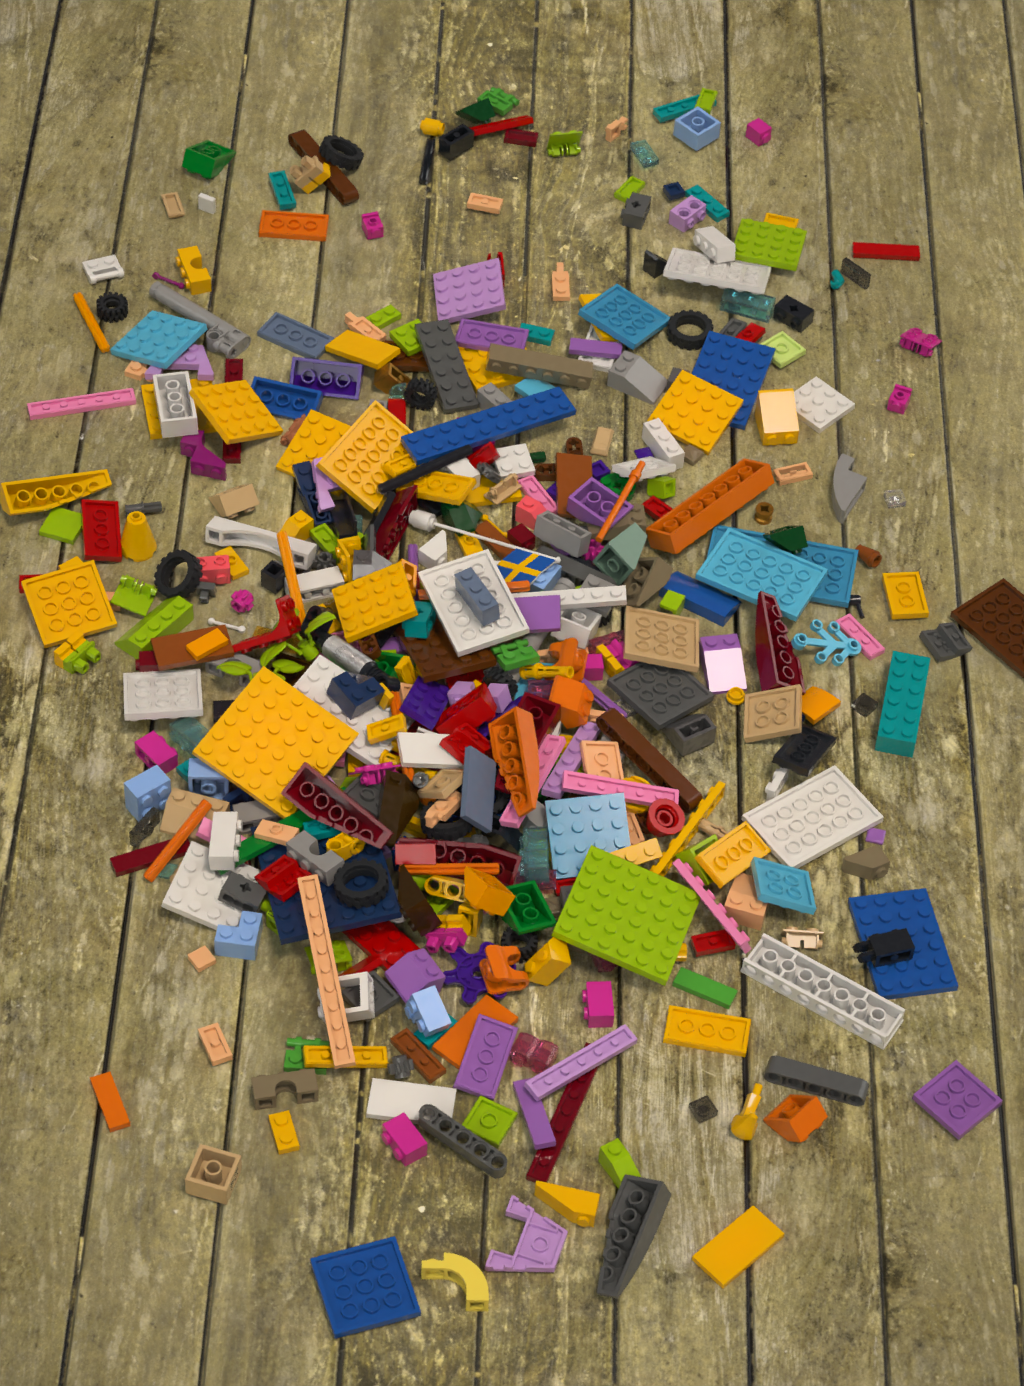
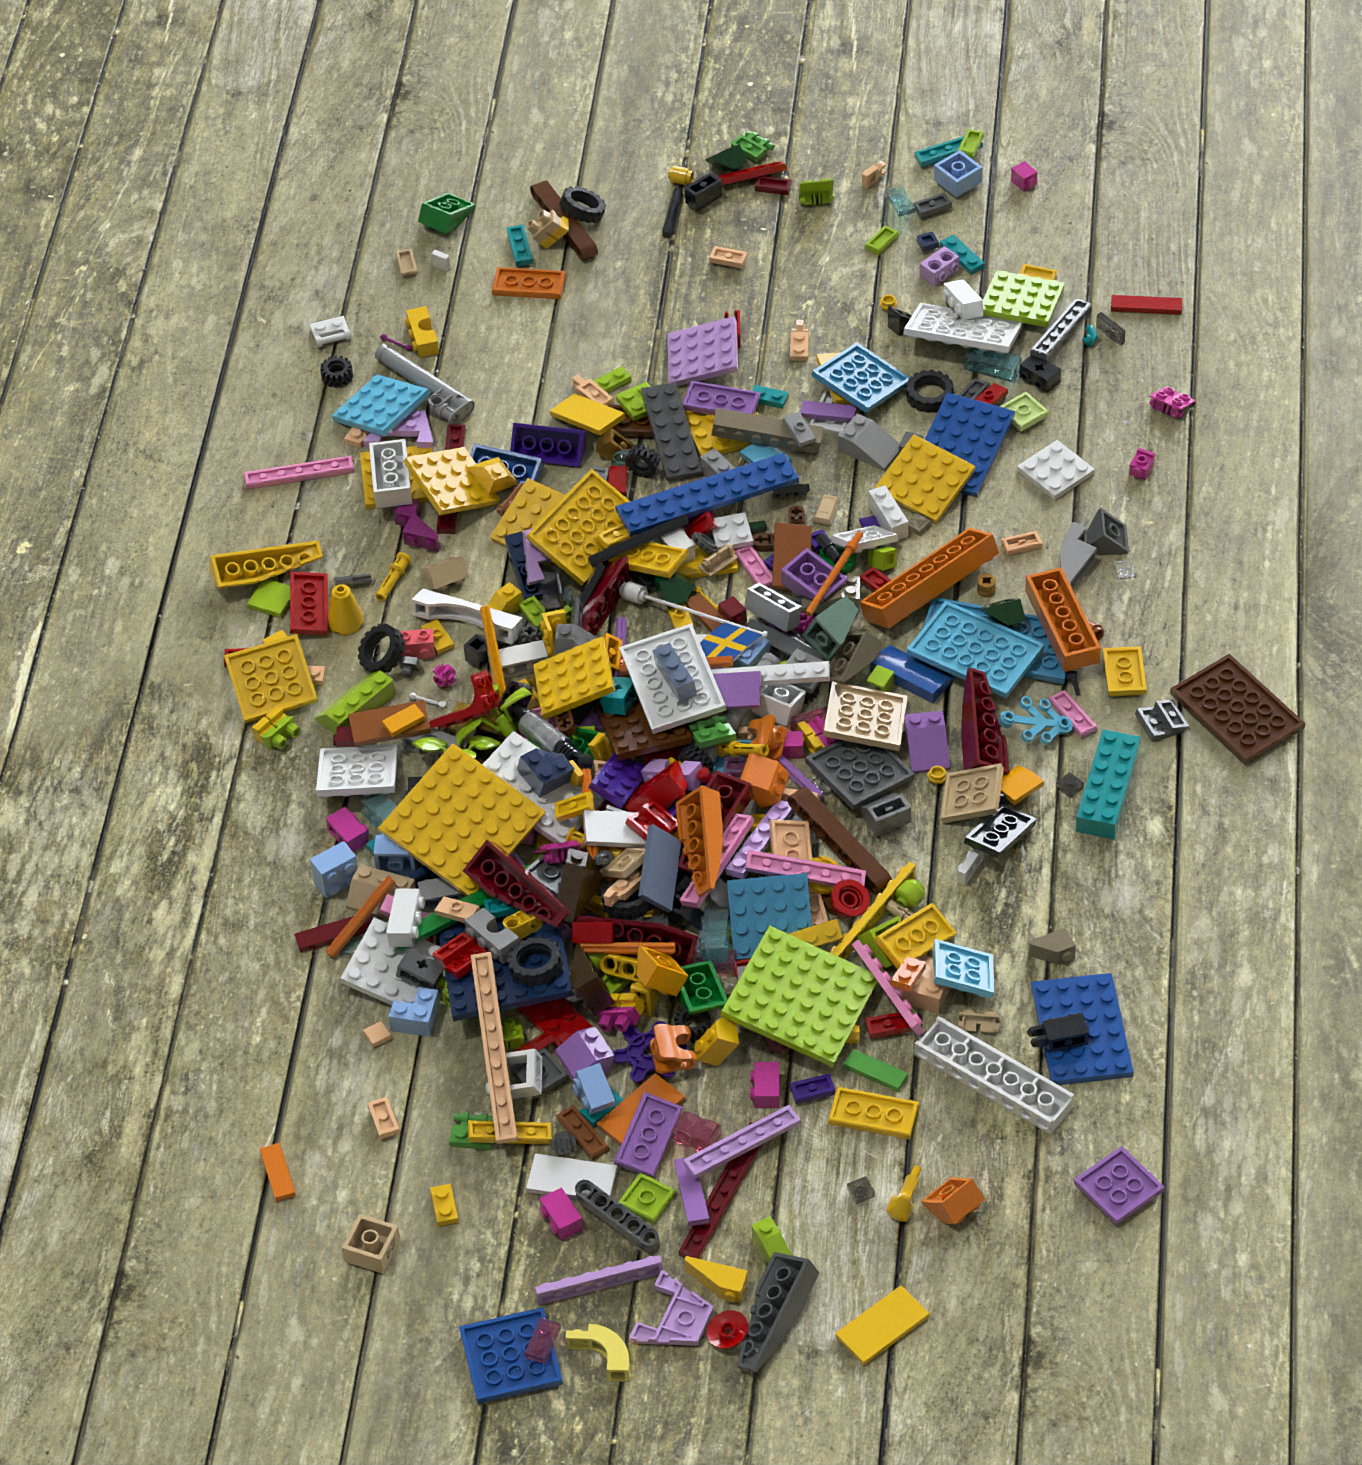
camera: 10 degrees right, 0 degrees up
light orange axle [73,292,110,353] -> none
lime hinge [110,575,157,617] -> none
clear smoke plate [129,807,160,848] -> none
dark tan arch [251,1068,319,1110] -> none
sand blue tile [257,312,335,359] -> none
dark pink brick [361,211,384,240] -> none
white slope [418,530,447,569] -> none
coral slope [515,495,547,530] -> none
dark grey brick [620,192,651,230] -> none
white plate [742,765,884,869] -> none
yellow slope [755,388,799,446] -> none
dark grey beam [764,1055,869,1106] -> none
medium lavender piece [865,828,886,845] -> none
none -> yellow pin [375,552,412,602]
none -> yellow slope [469,457,518,495]
none -> clear pink plate [524,1318,561,1364]
none -> lavender plate [535,1255,663,1306]
none -> red hinge [696,766,712,784]
none -> red dish [707,1310,749,1349]
none -> black plate [772,483,810,498]
none -> light grey plate [782,412,816,447]
none -> dark purple plate [790,1074,835,1104]
none -> black axle [816,534,842,564]
none -> yellow plate [880,294,897,311]
none -> plate [891,957,926,992]
none -> lime head [895,879,925,909]
none -> dark grey plate [913,193,952,218]
none -> orange brick [1025,567,1101,672]
none -> tile [1030,298,1092,360]
none -> dark grey slope [1086,508,1129,555]

